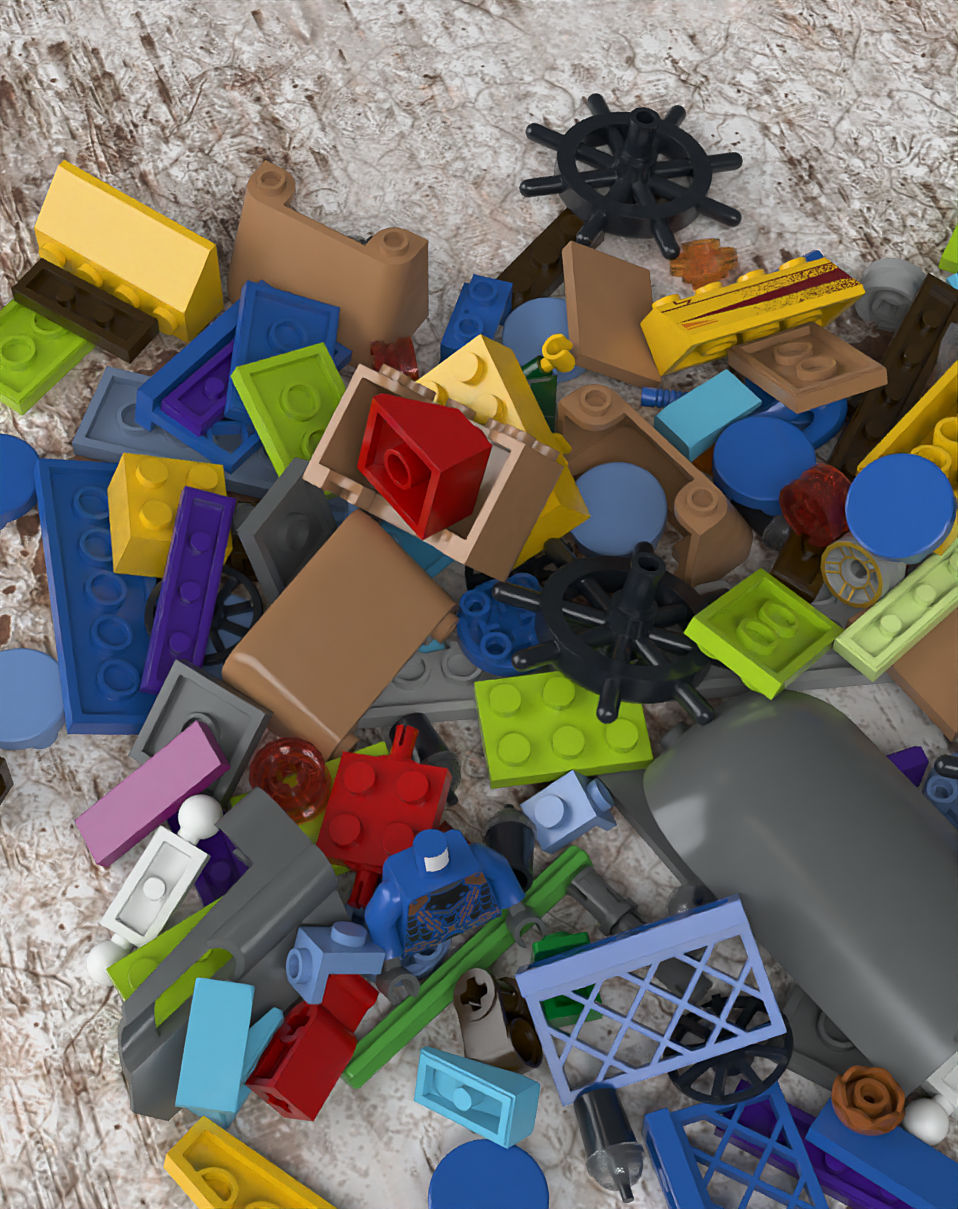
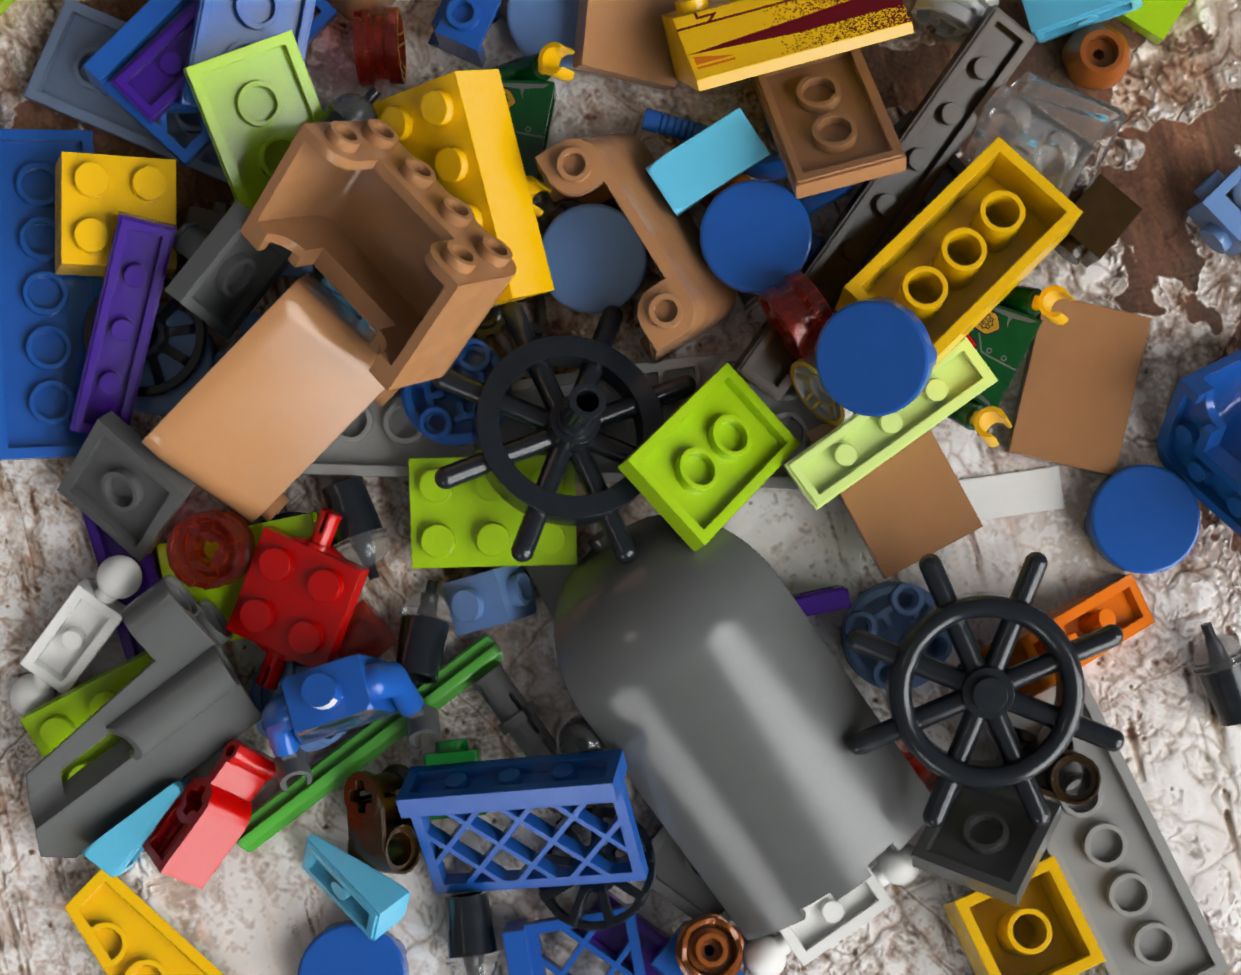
camera: 10 degrees right, 30 degrees up
tile [74,720,231,867] -> none
medium azure slope [175,978,255,1115] -> none
medium blue bracket [286,921,386,1004] -> none
red slope [357,393,492,541] -> none

